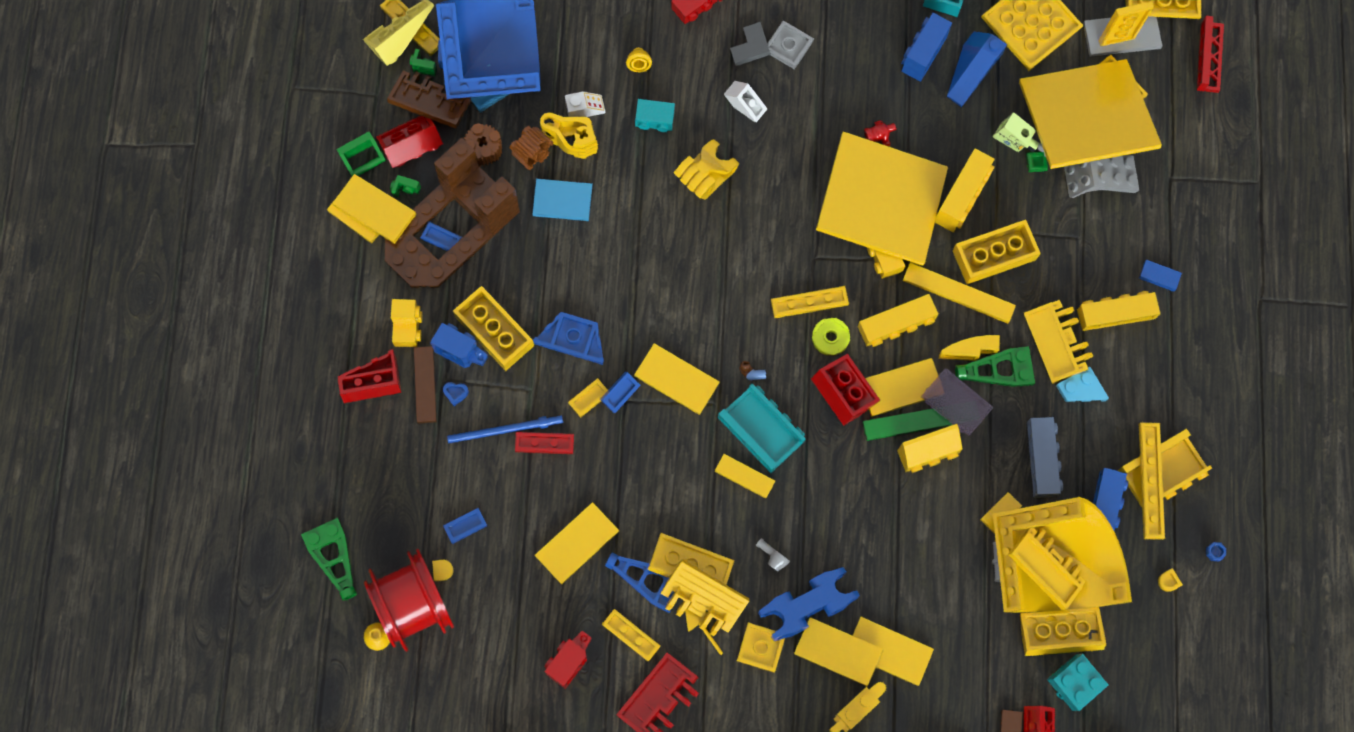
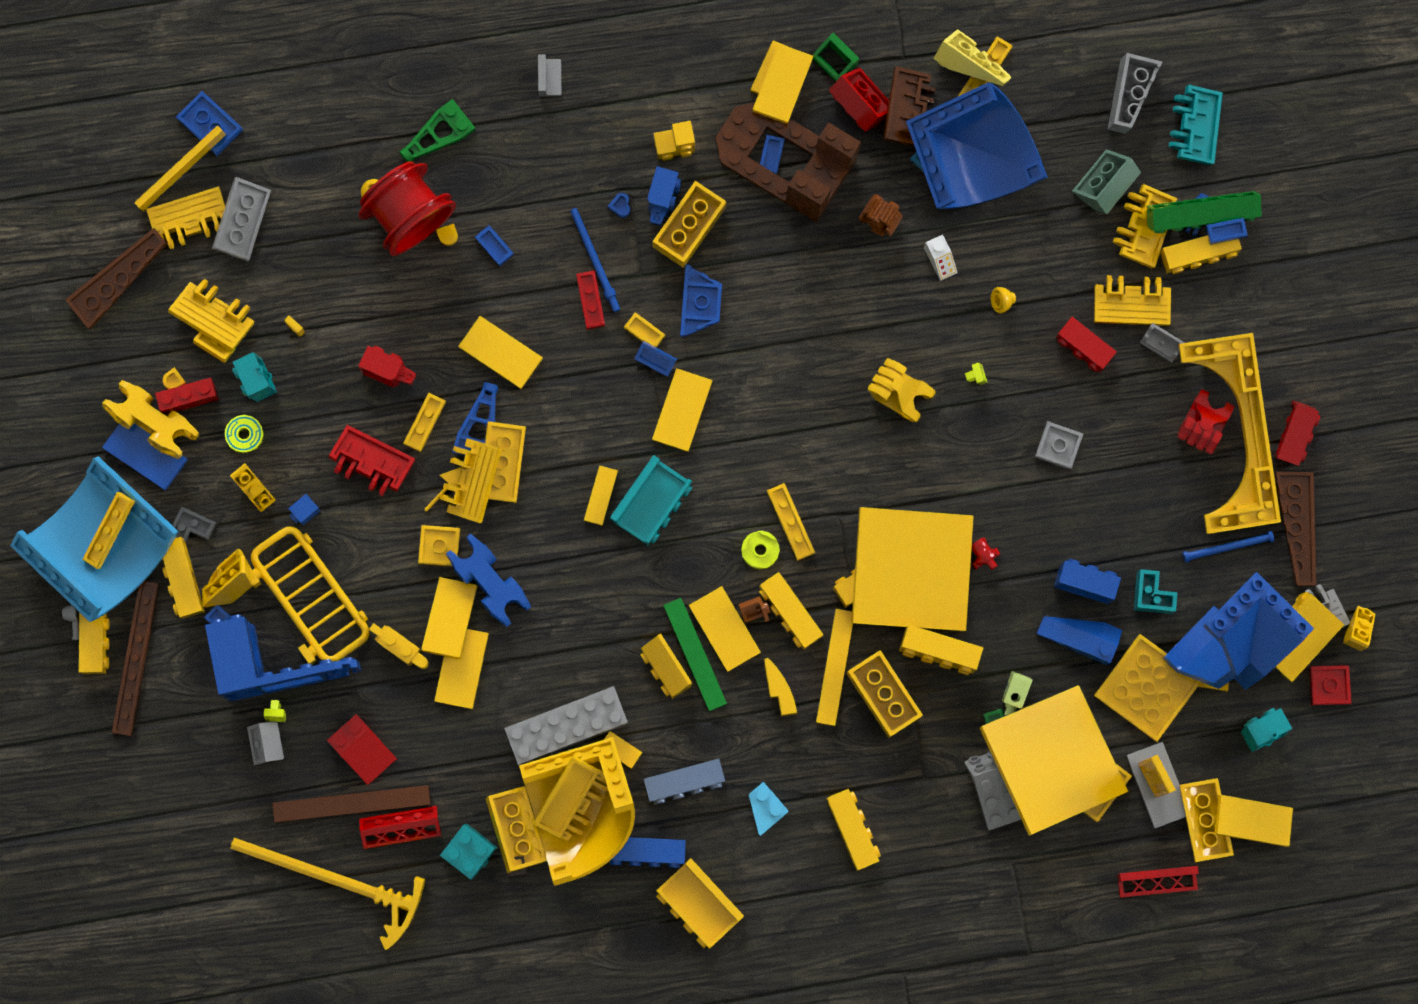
camera: 75 degrees right, 5 degrees up
red wedge [338,349,401,403] -> none
green bracket [390,175,421,198] -> none
green bracket [410,49,437,76] -> none
reddish brown tile [414,346,437,423] -> none
dark orange brick [464,123,502,167] -> none
dark azure tile [533,179,592,221] -> none
yellow piece [540,113,598,159] -> none
teal brick [635,99,675,132] -> none
white slope [724,81,767,122] -> none
dark grey tile [730,22,771,66] -> none
arm [739,361,766,380] -> none
light grey bar [756,538,790,571] -> none
red slope [811,354,881,426] -> none
clear purple piece [921,368,993,436] -> none
green plate [955,346,1035,387] -> none
yellow hinge [1024,300,1093,384] -> none
blue tile [1139,260,1182,292] -> none
yellow tile [1139,423,1165,540] -> none
yellow tile [1158,568,1183,592] -> none
blue tile [1206,542,1226,562] -> none
none -> light grey brick [504,686,628,765]
none -> light grey panel [538,54,562,96]
none -> dark orange bracket [738,596,770,623]
none -> neon yellow tile [965,363,988,385]

